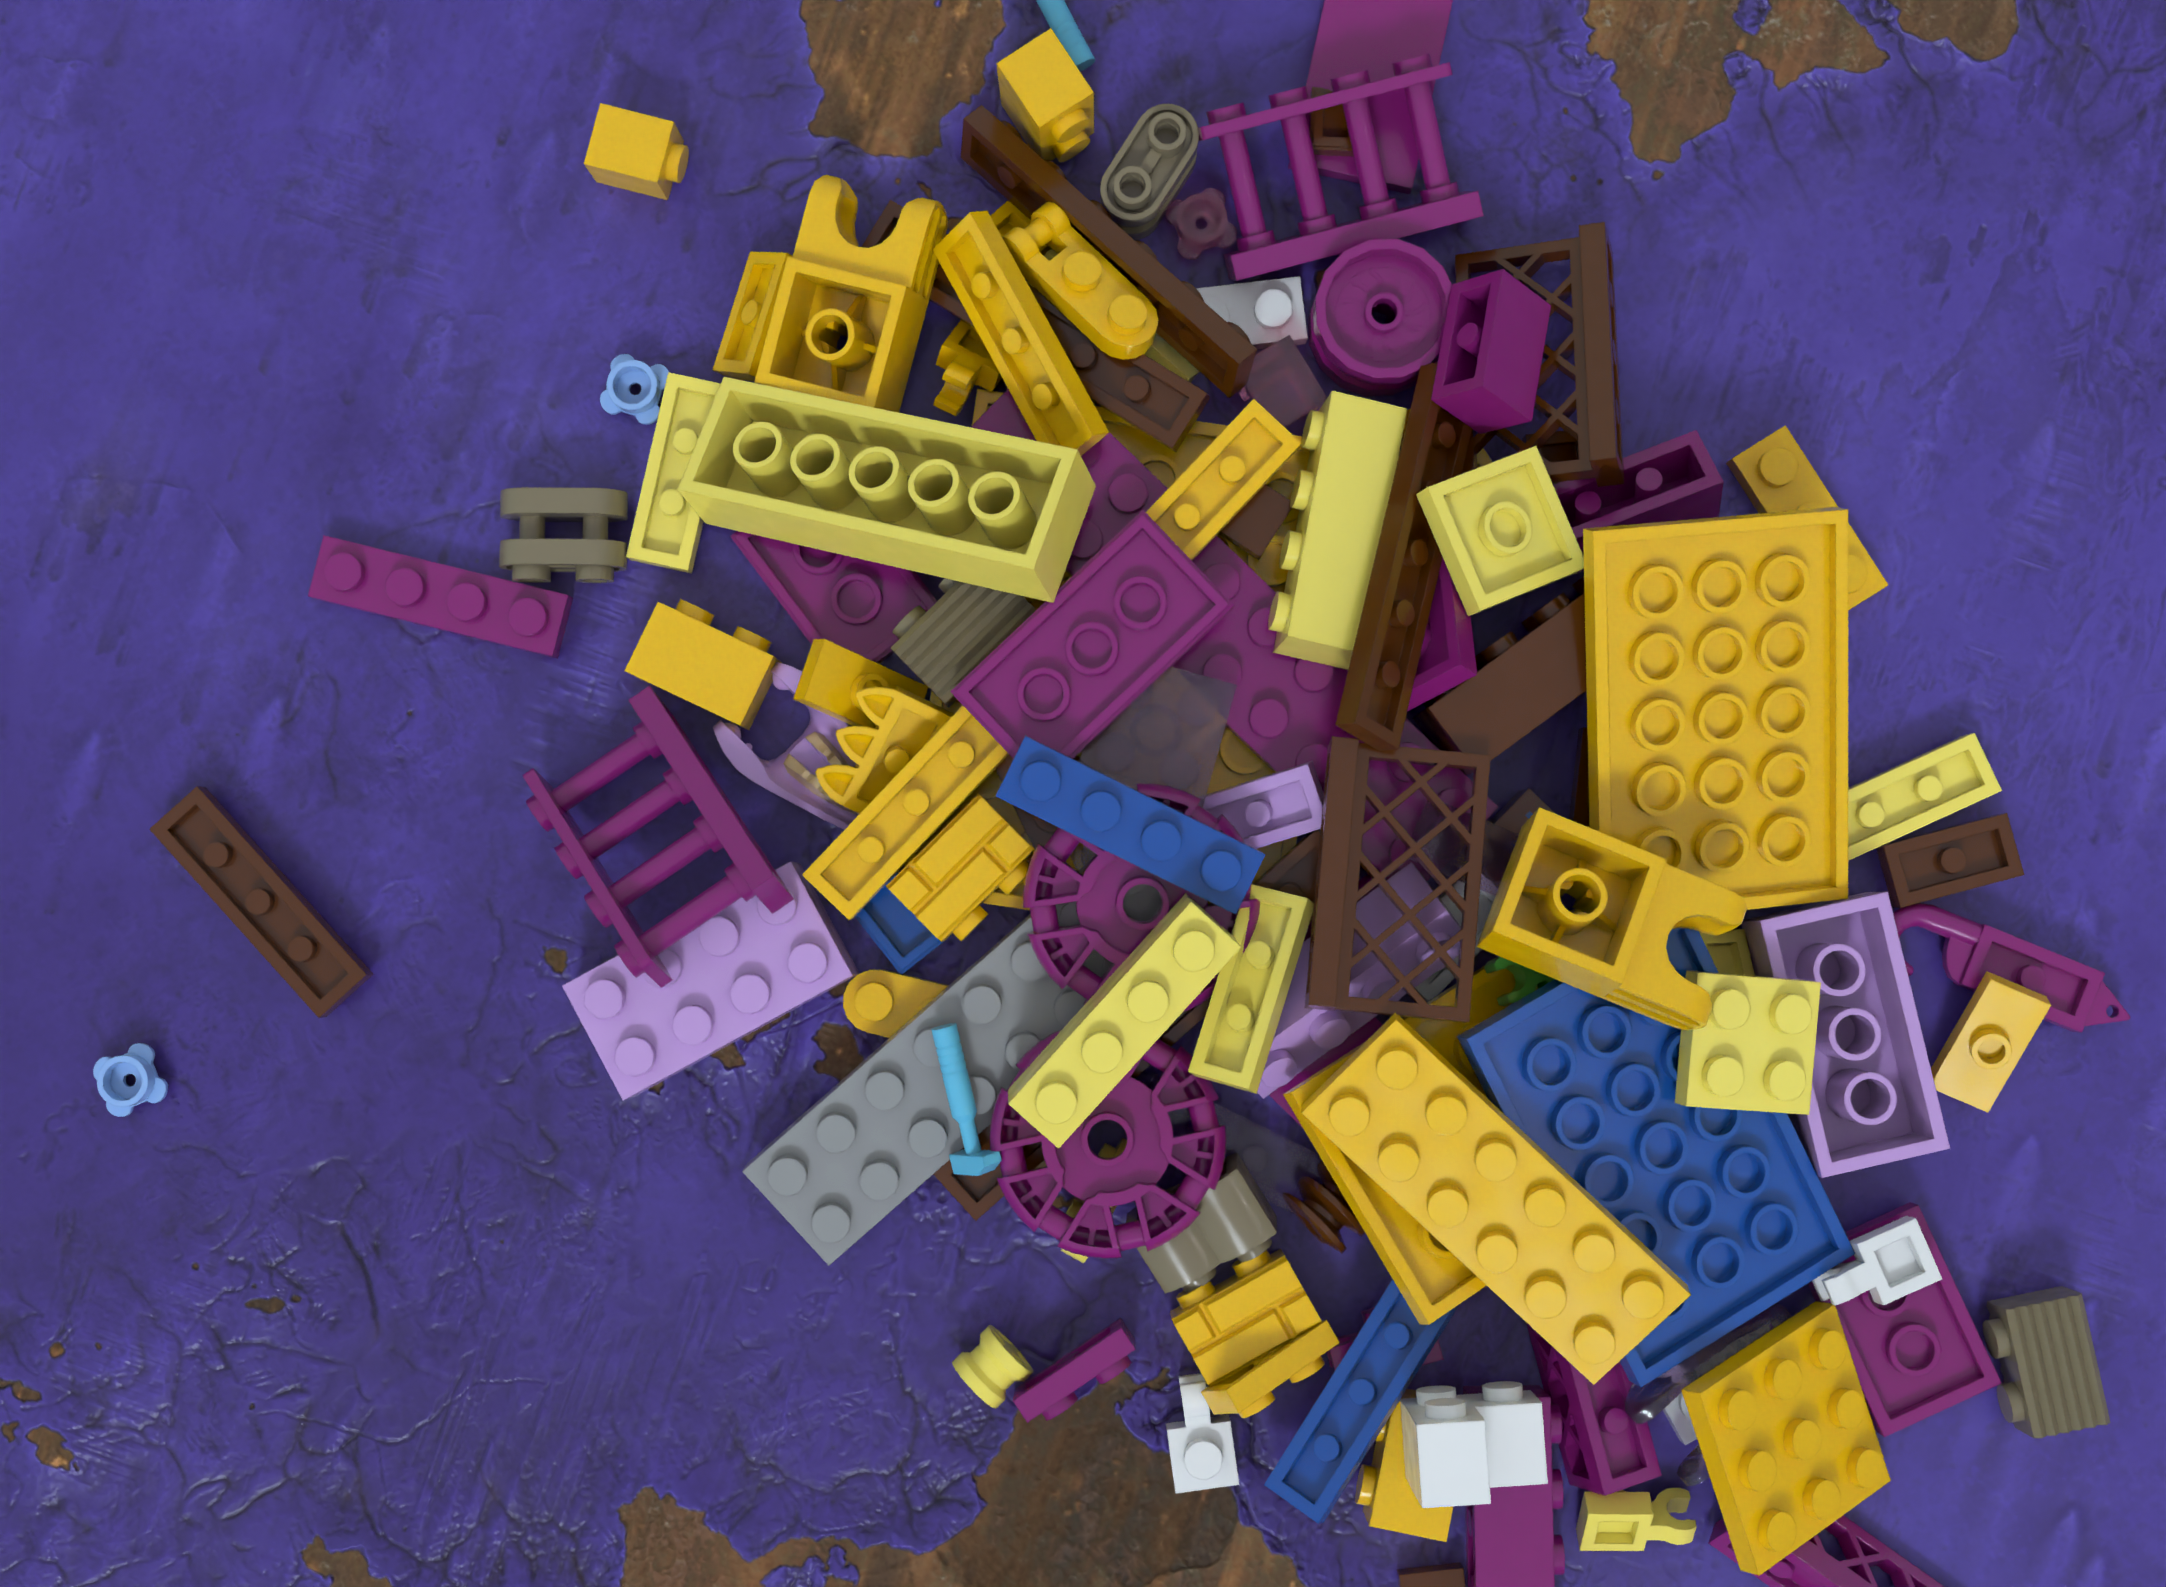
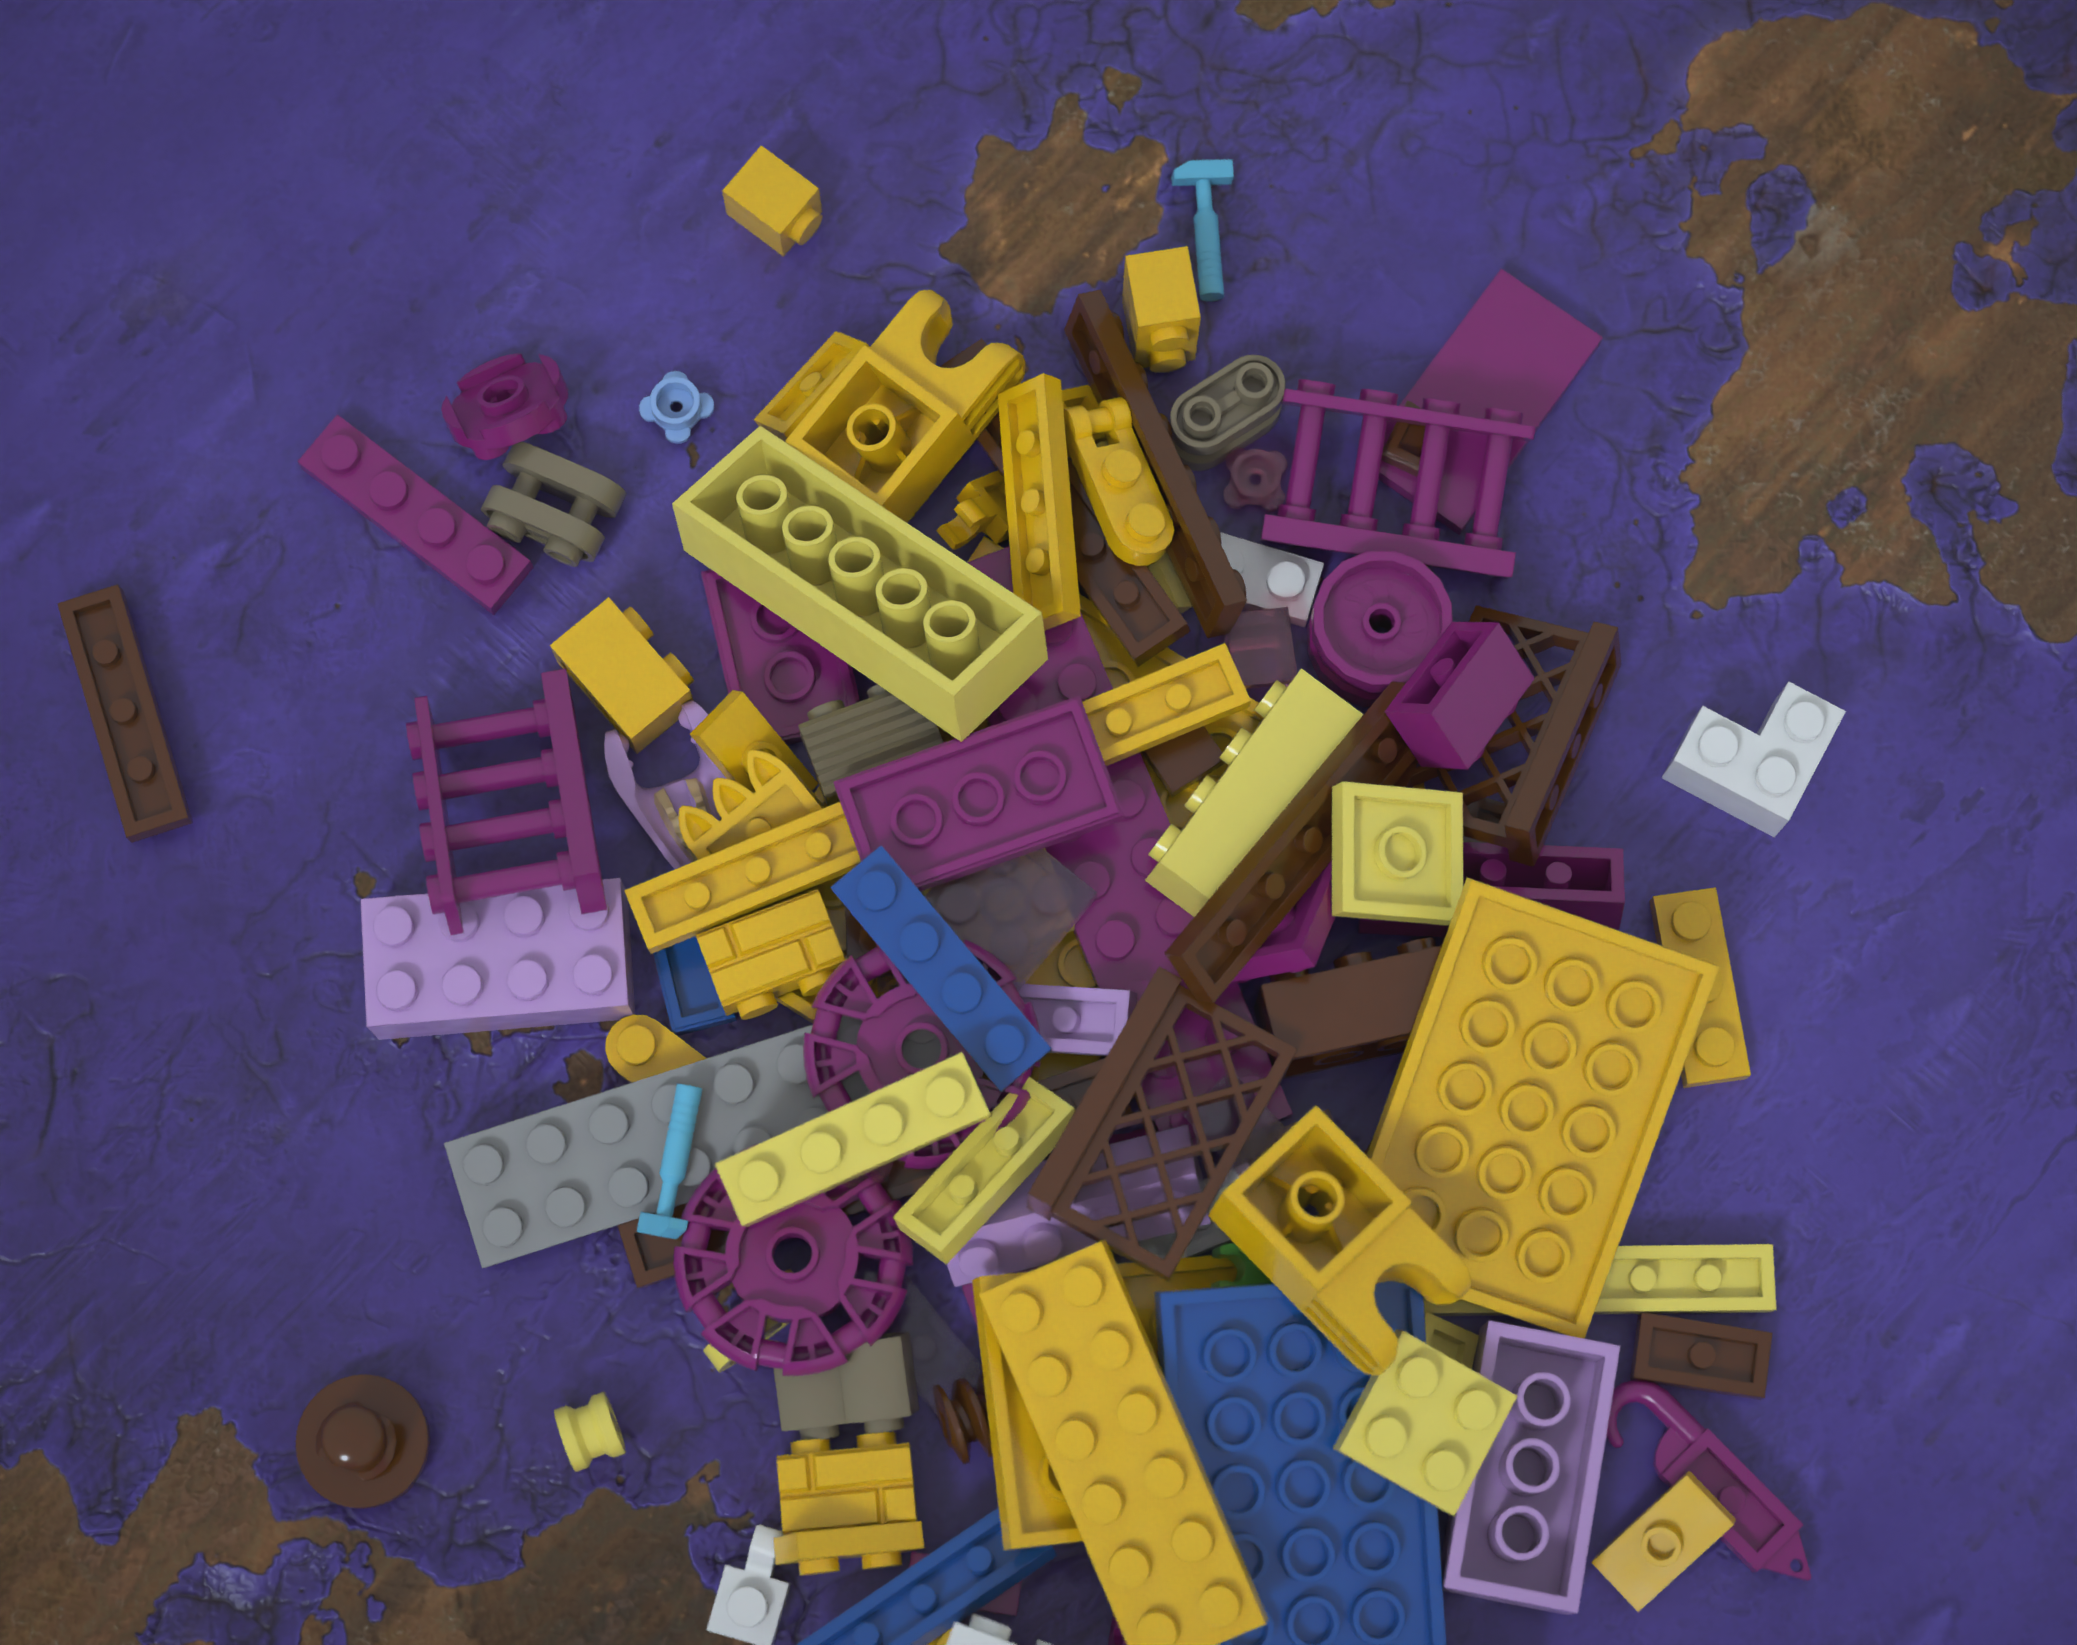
camera: 15 degrees right, 10 degrees down
light yellow plate [626,372,721,574] -> none
magenta plate [1013,1317,1136,1423] -> none
none -> reddish brown plate [296,1374,430,1509]
none -> magenta plate [442,353,569,460]
none -> white brick [1662,681,1846,838]

